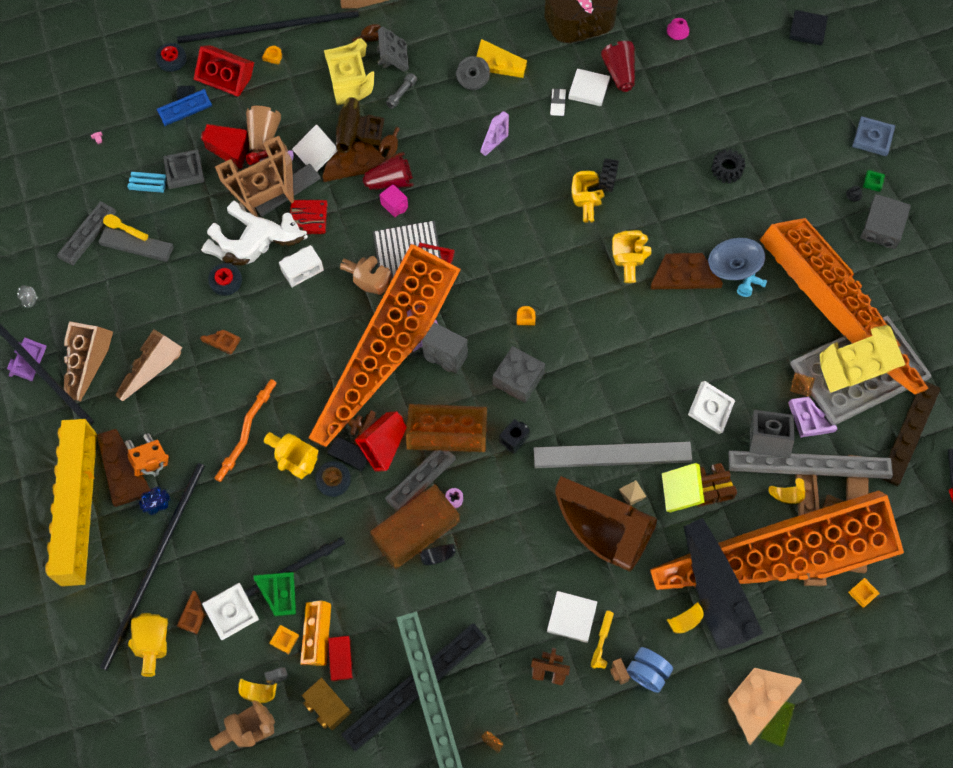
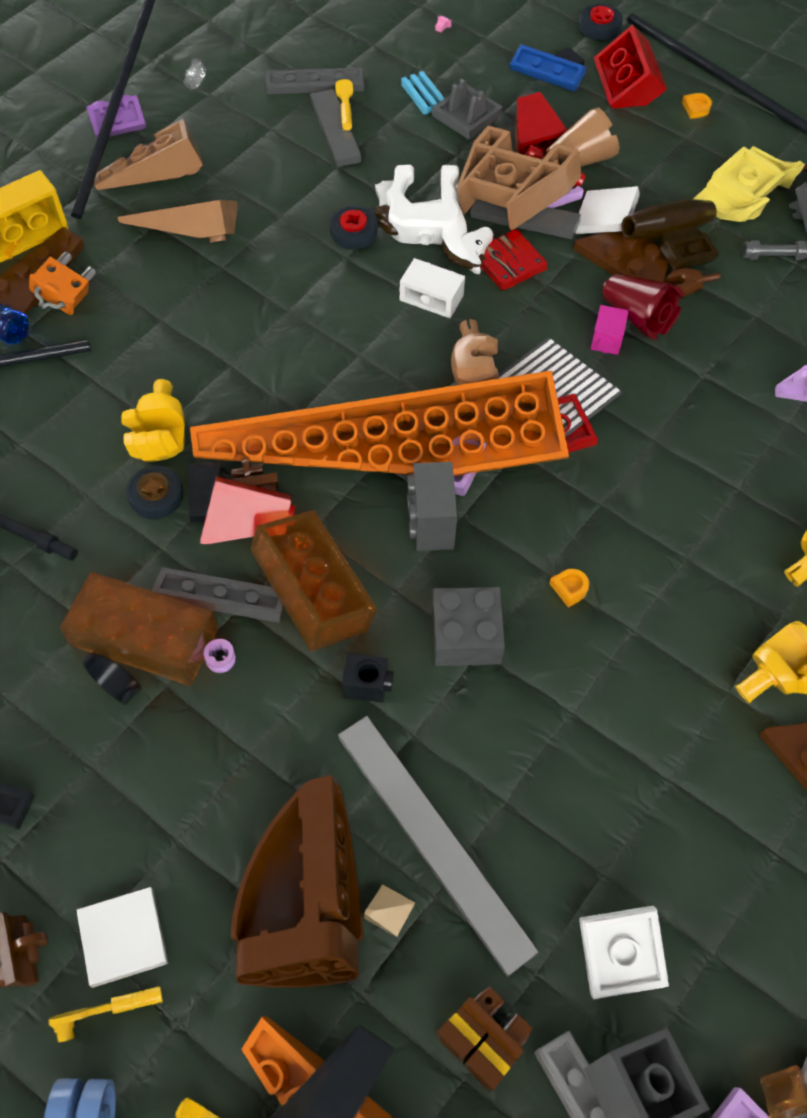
camera: 55 degrees right, 5 degrees down
dark orange tile [200,330,241,355] -> none
orange bar [214,379,277,482] -> none
medium nougat plate [610,658,630,685] -> none
neon yellow tile [662,463,705,512] -> none

